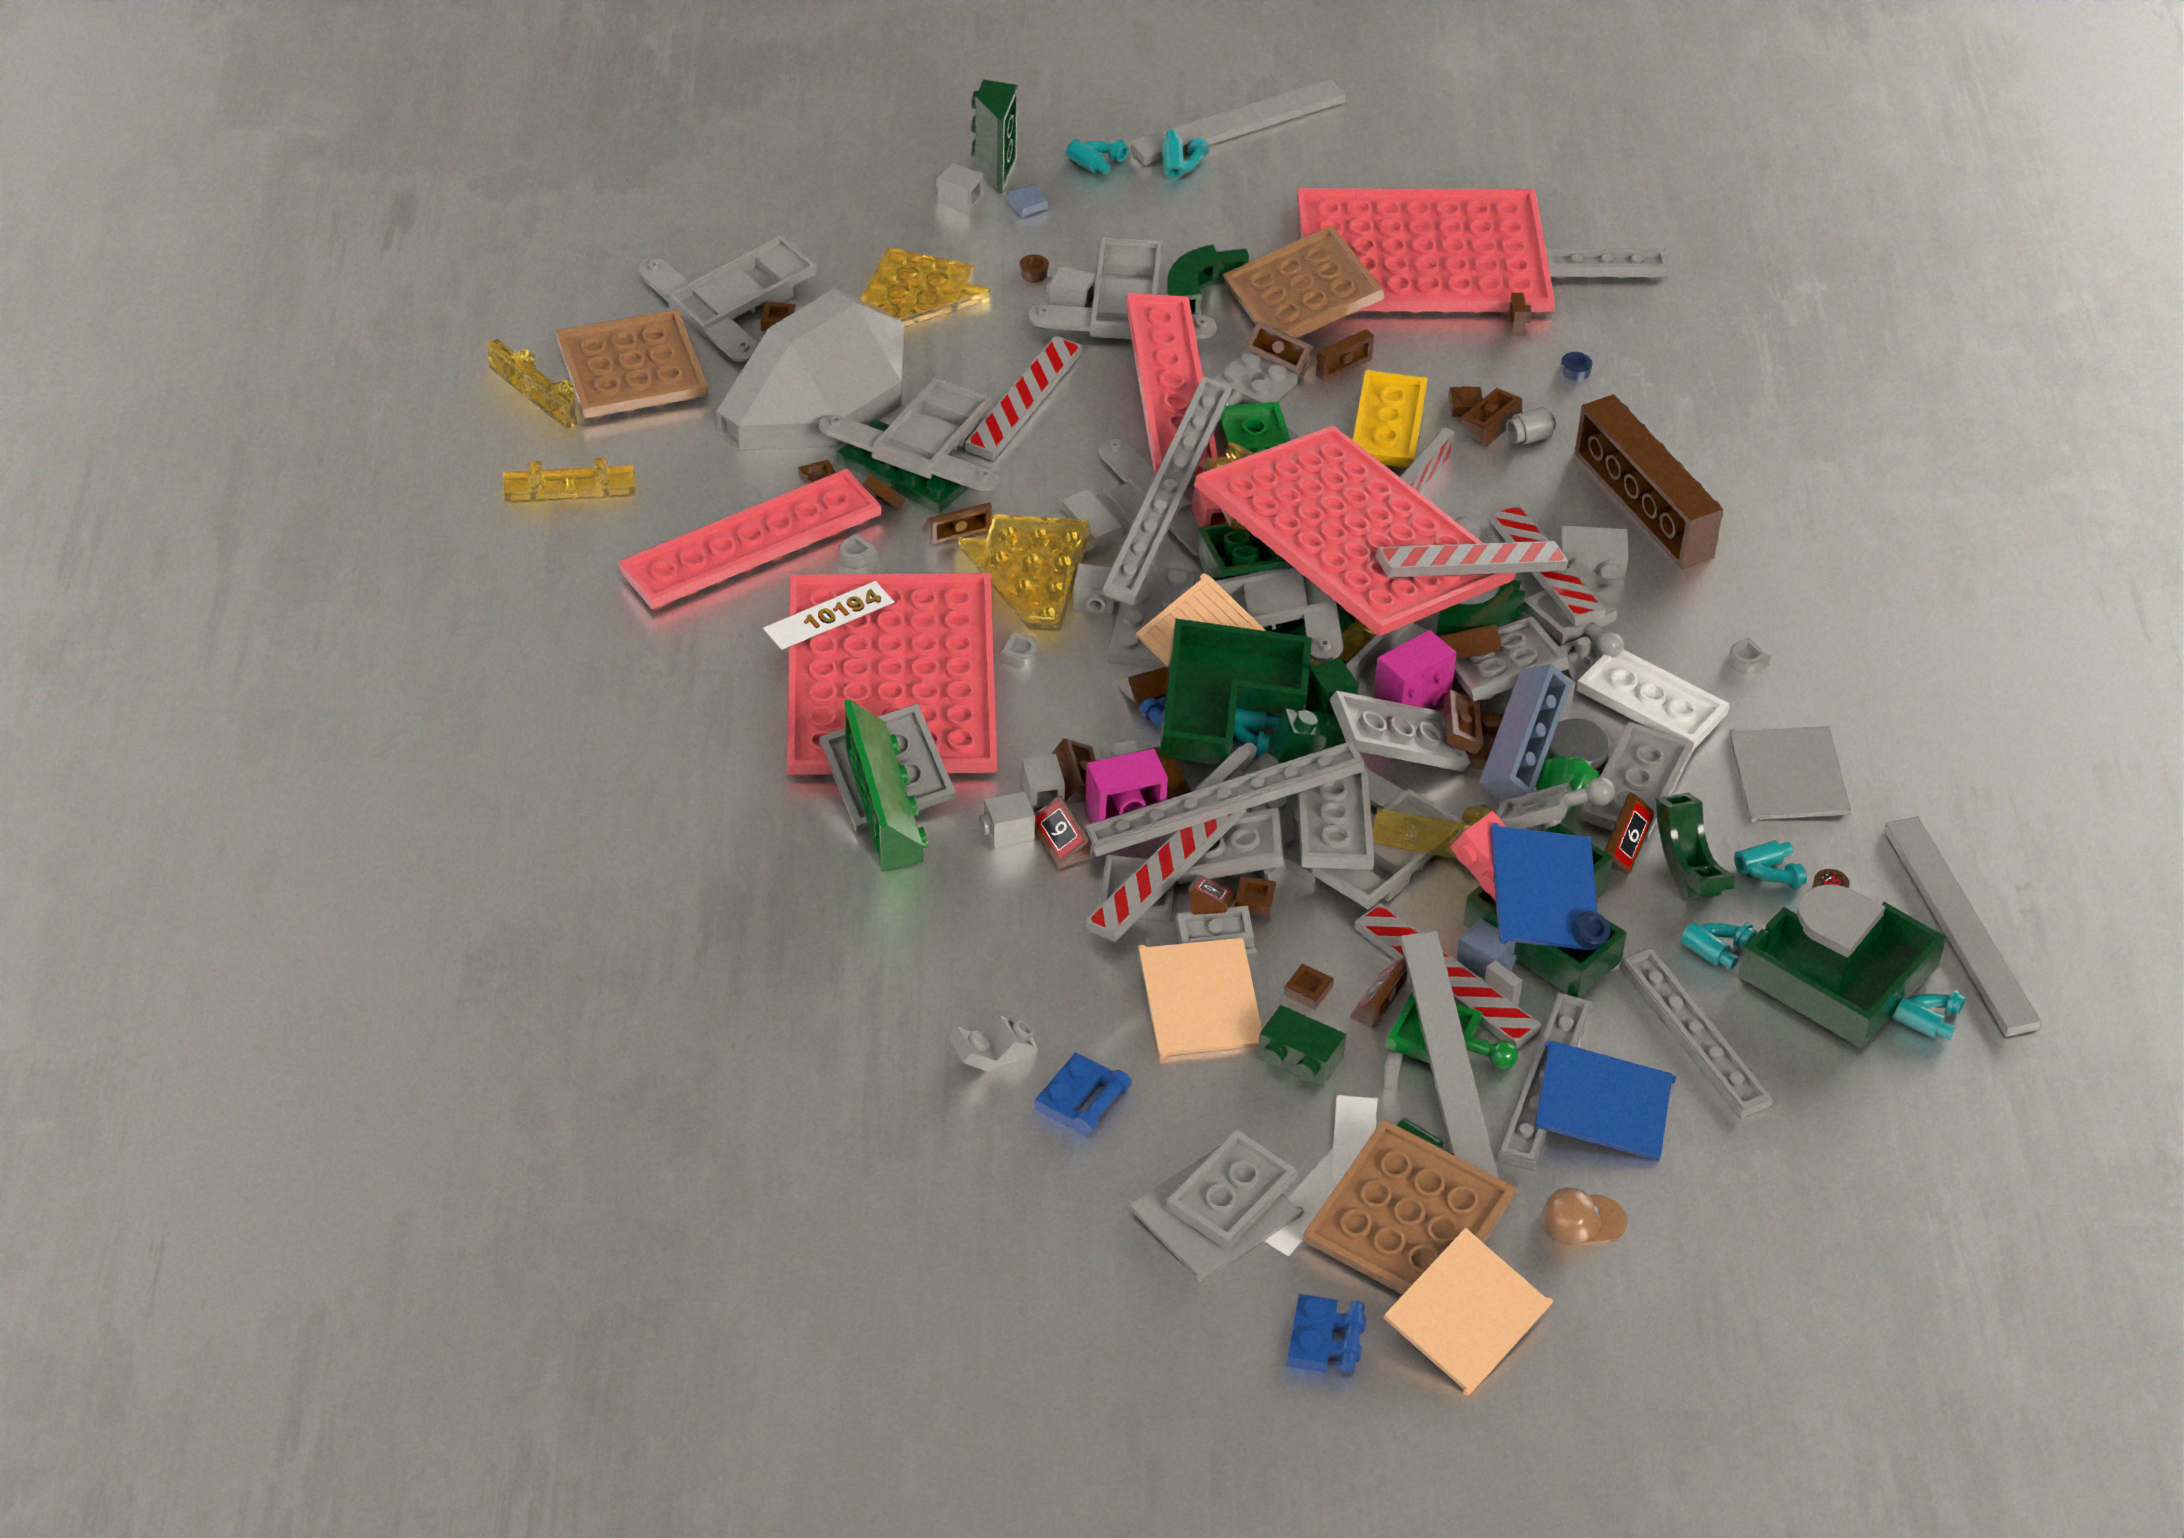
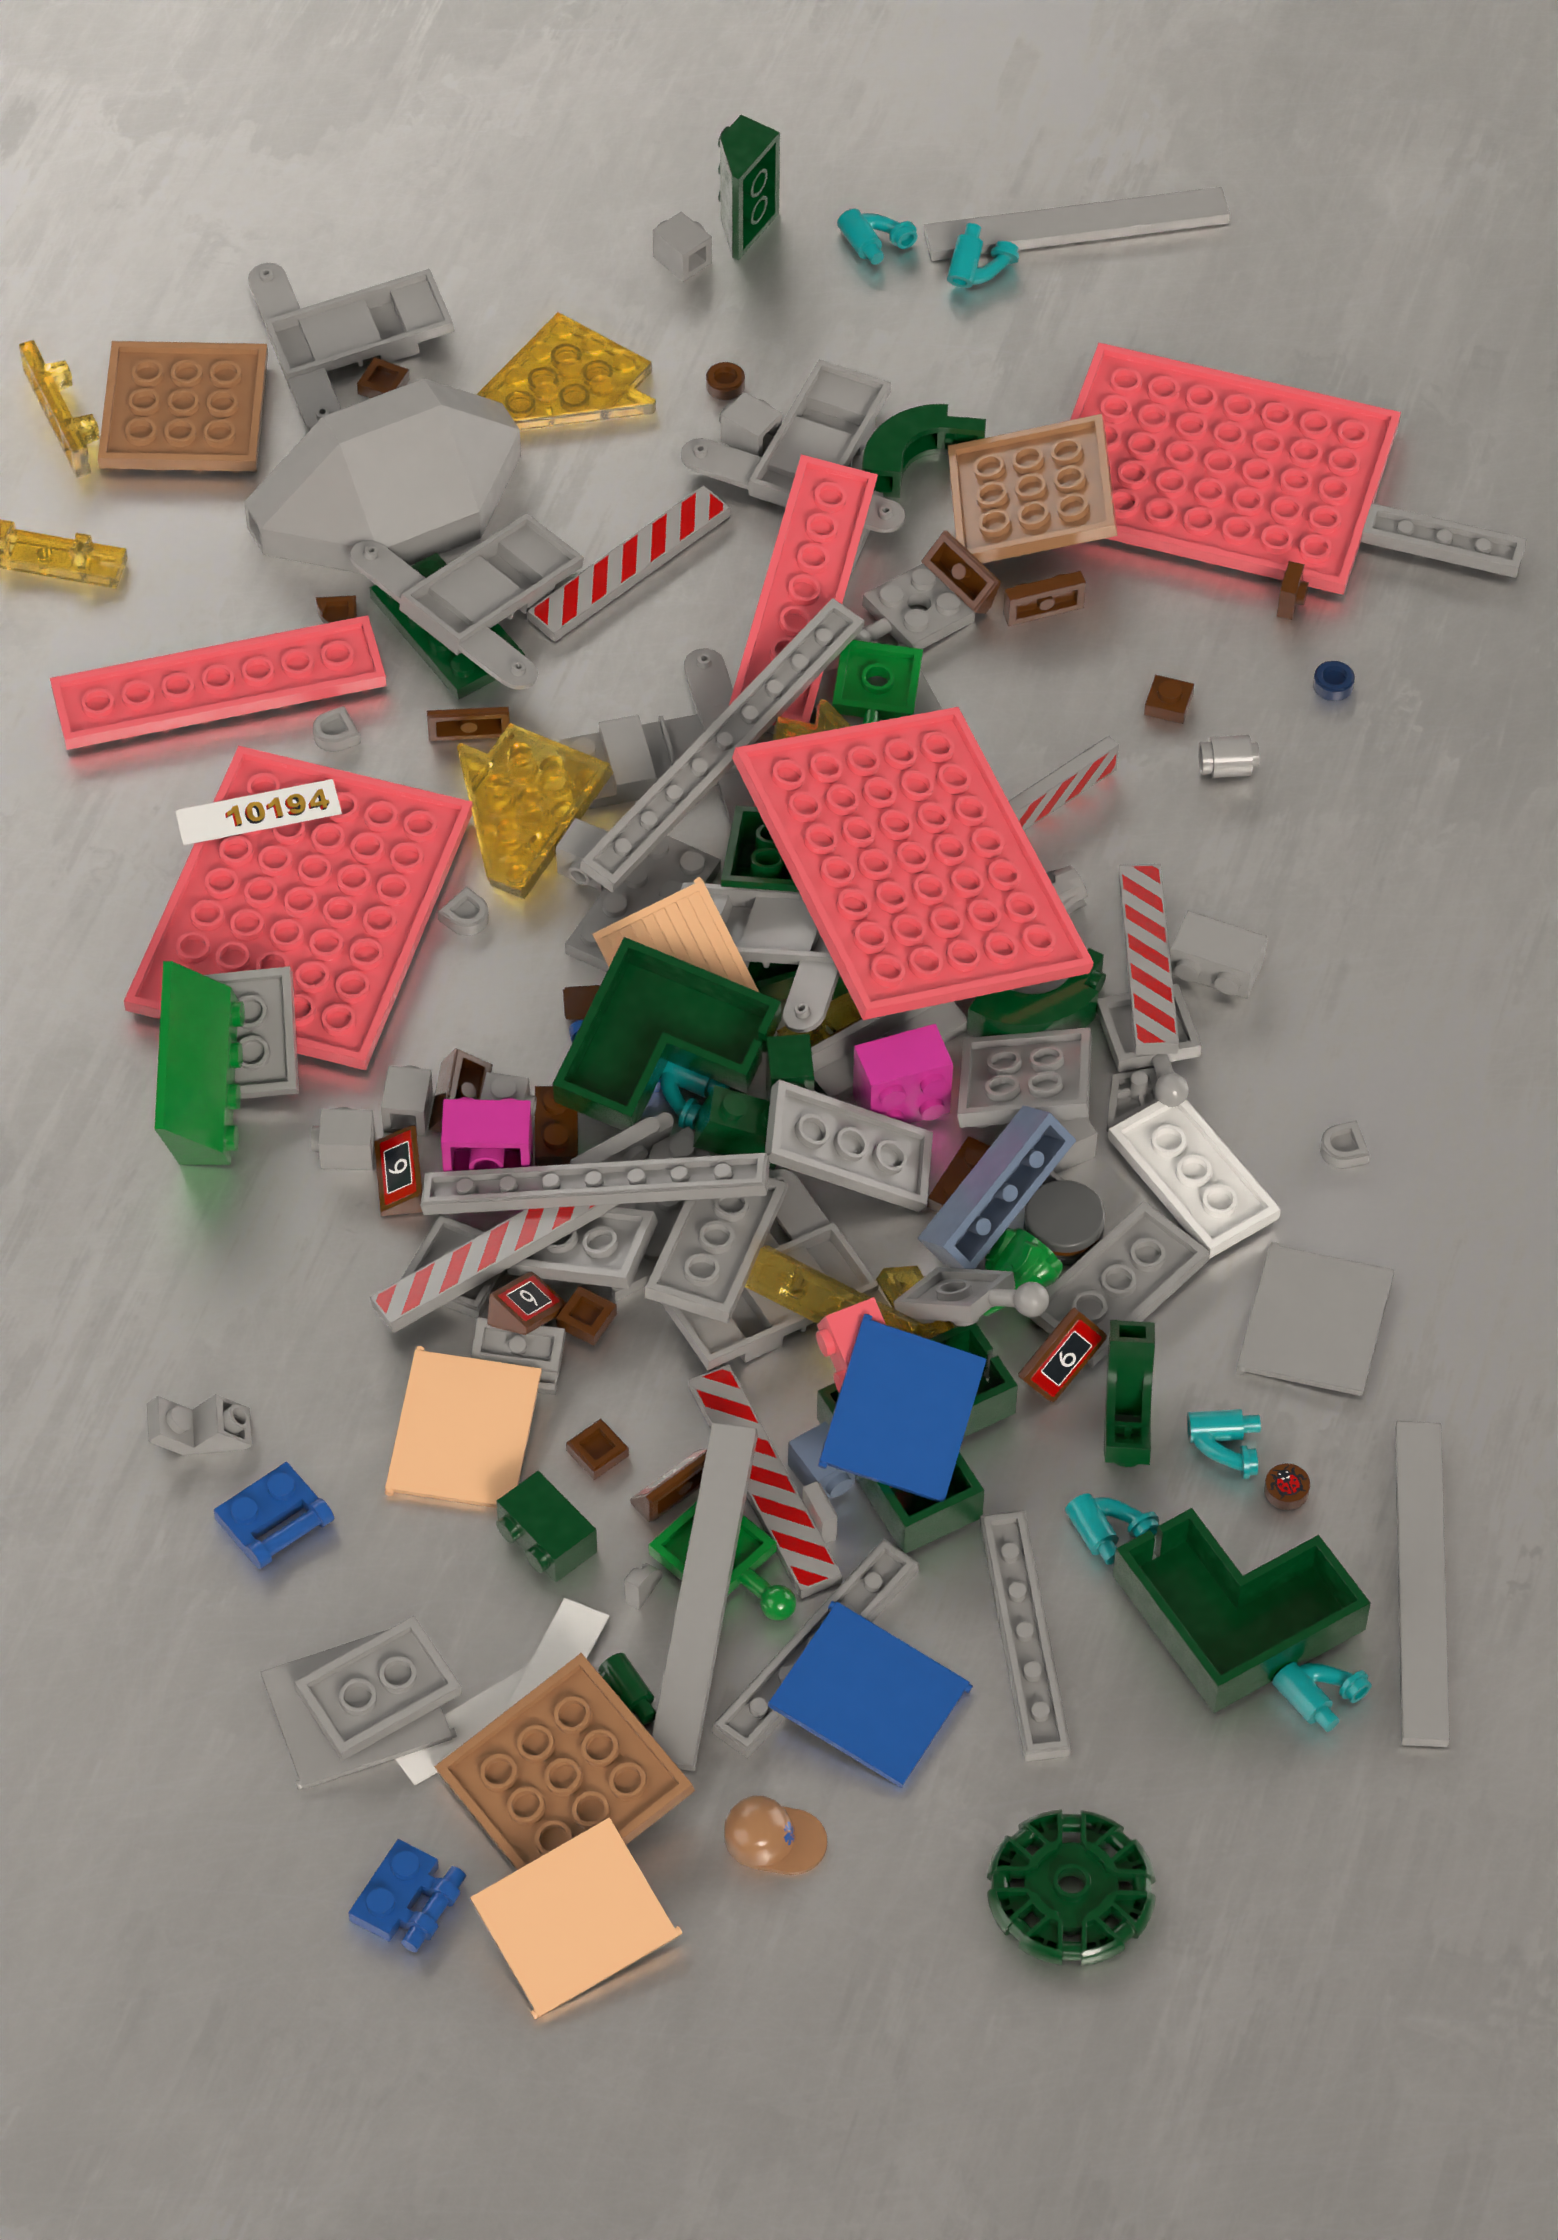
camera: 20 degrees right, 10 degrees up
reddish brown tile [863,475,906,510] -> none
sand blue tile [1007,184,1048,217] -> none
yellow plate [1353,370,1428,468] -> none
light grey tile [1375,541,1569,578] -> none
reddish brown slope [1439,624,1501,660] -> none
reddish brown plate [1443,690,1483,755] -> none
reddish brown slope [1459,388,1523,447] -> none
dark blue tile [1571,911,1610,950] -> none
reddish brown brick [1574,394,1723,570] -> none
light grey tile [1797,885,1885,958] -> none
none -> dark green plate [987,1809,1156,1966]

